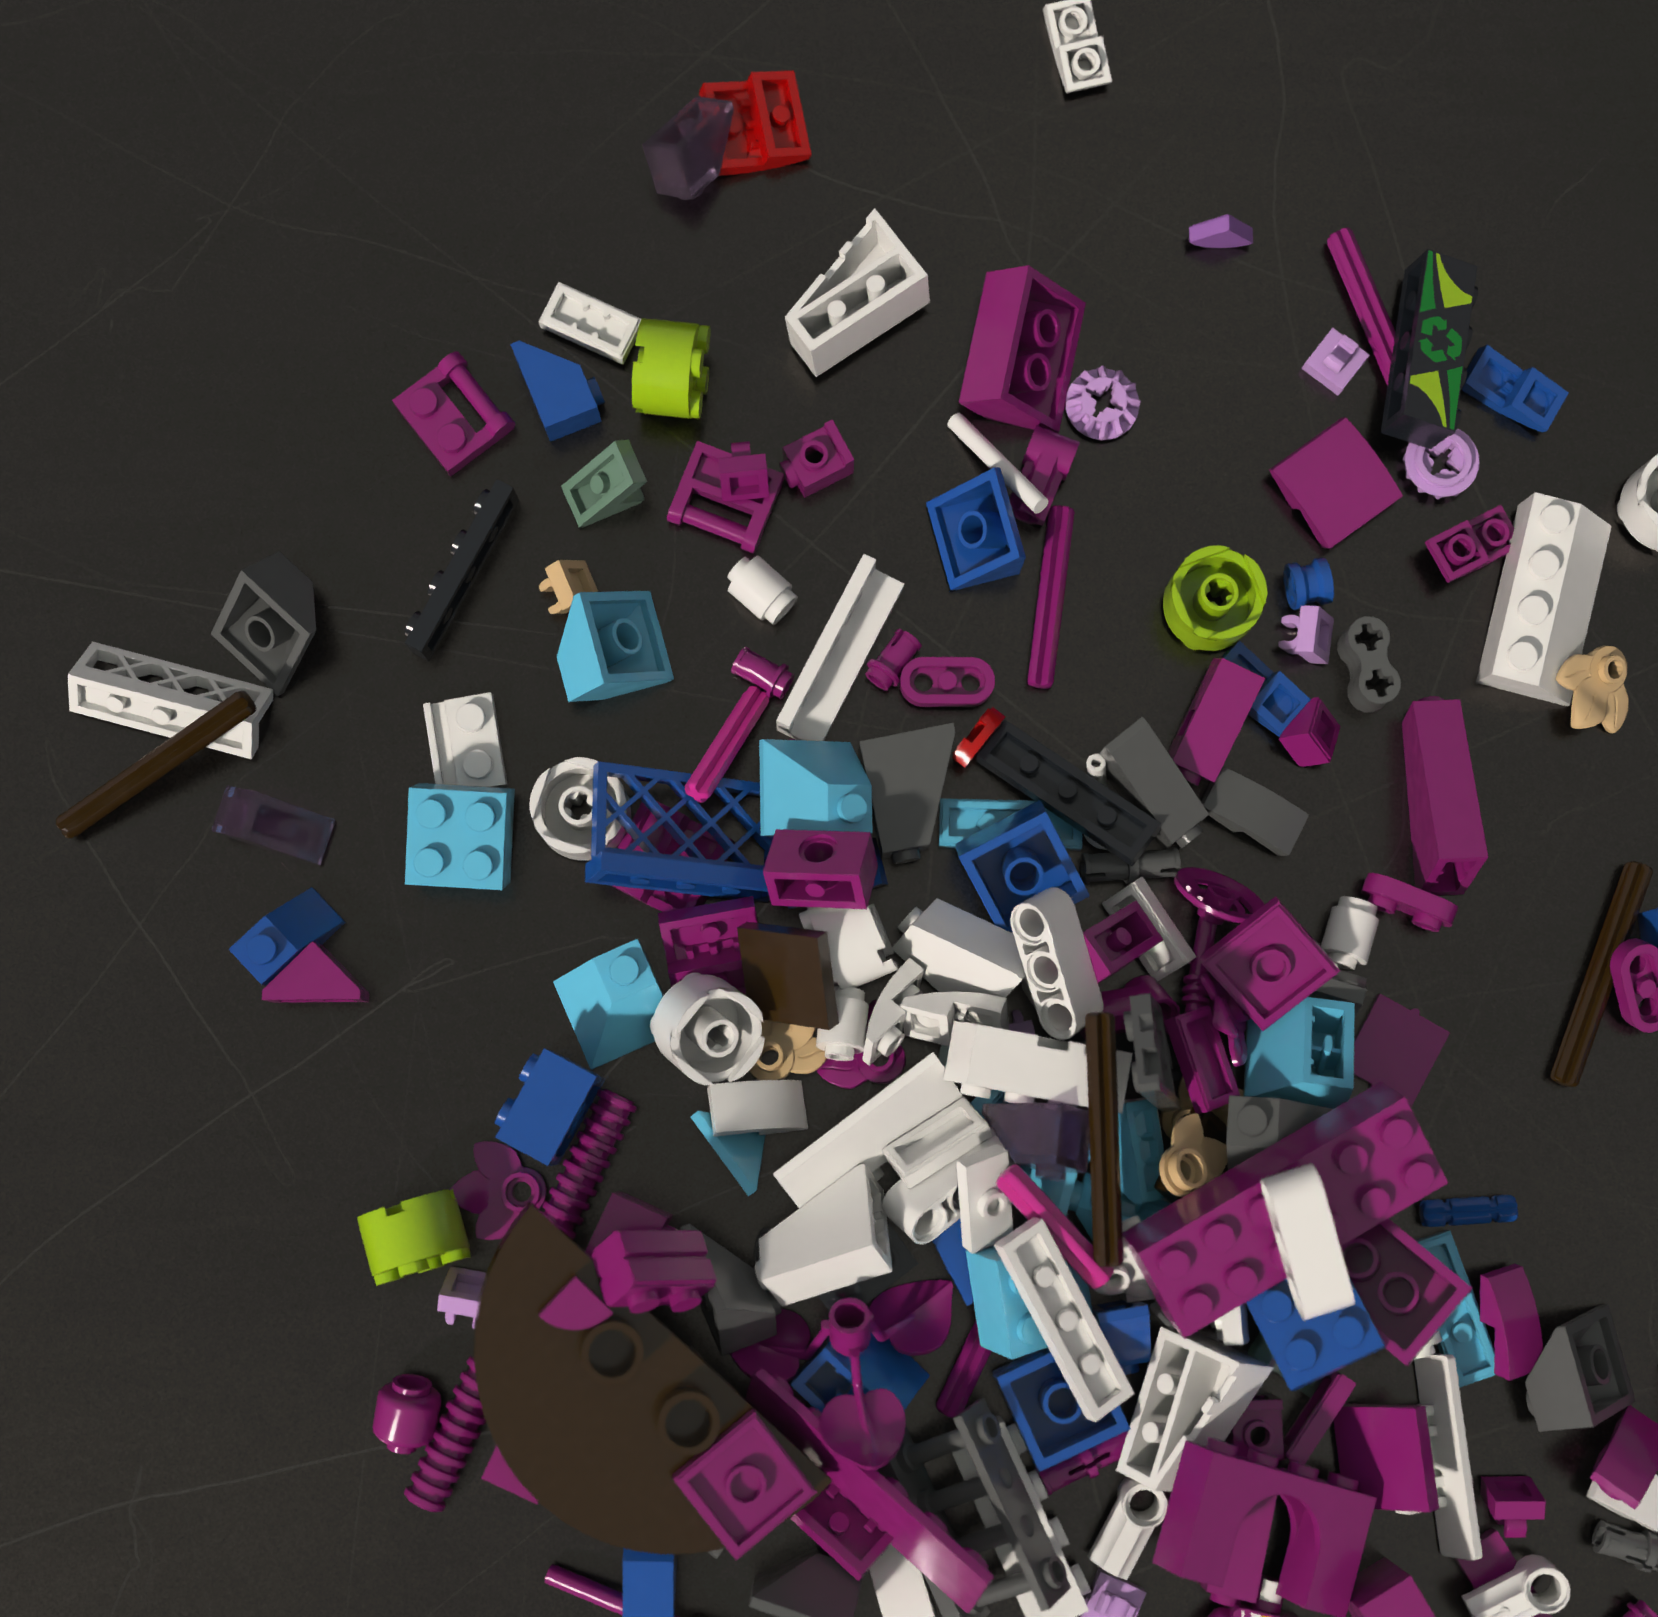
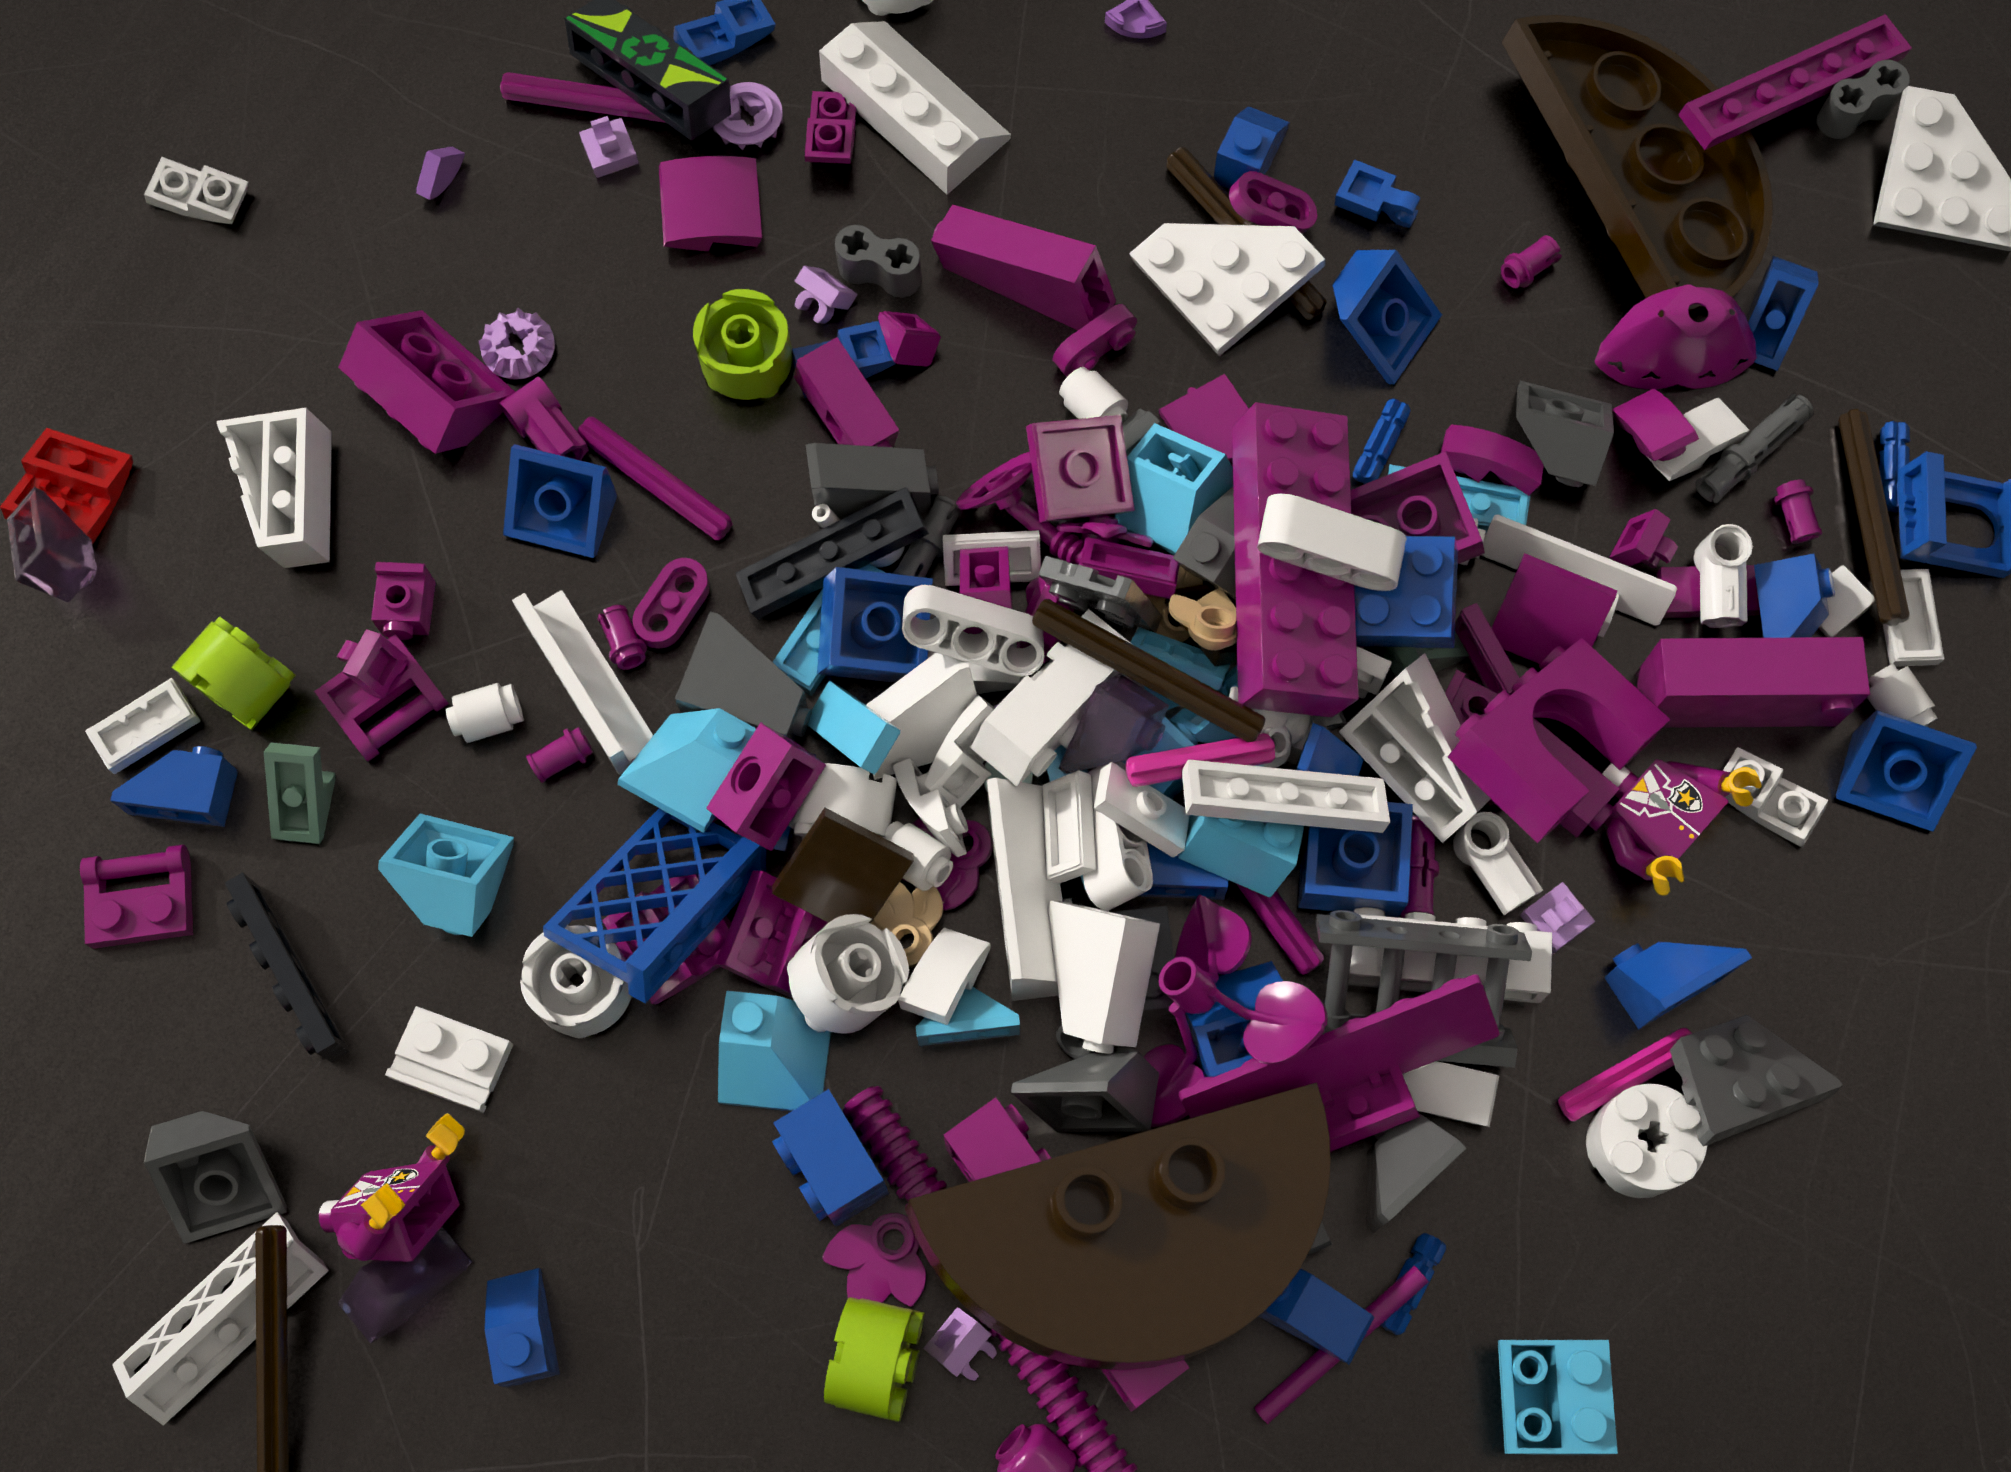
camera: 55 degrees left, 10 degrees down
magenta slope [262,941,369,1003] -> none
medium azure brick [405,783,515,890] -> none
magenta tile [538,1275,613,1330] -> none
tan tile [539,560,598,614] -> none
magenta brick [592,1230,717,1313] -> none
magenta tile [671,1408,817,1560] -> none
dark pink axle [685,686,769,803] -> none
white bar [948,413,1049,514] -> none
red tile [952,707,1006,768] -> none
dark grey slope [1201,767,1309,856] -> none
blue wheel [1283,557,1334,610] -> none
tan plate [1555,646,1629,733] -> none
none -> magenta torso [319,1113,465,1262]
none -> medium azure tile [808,681,901,775]
none -> white plate [1129,223,1326,356]
none -> blue slope [1332,250,1442,384]

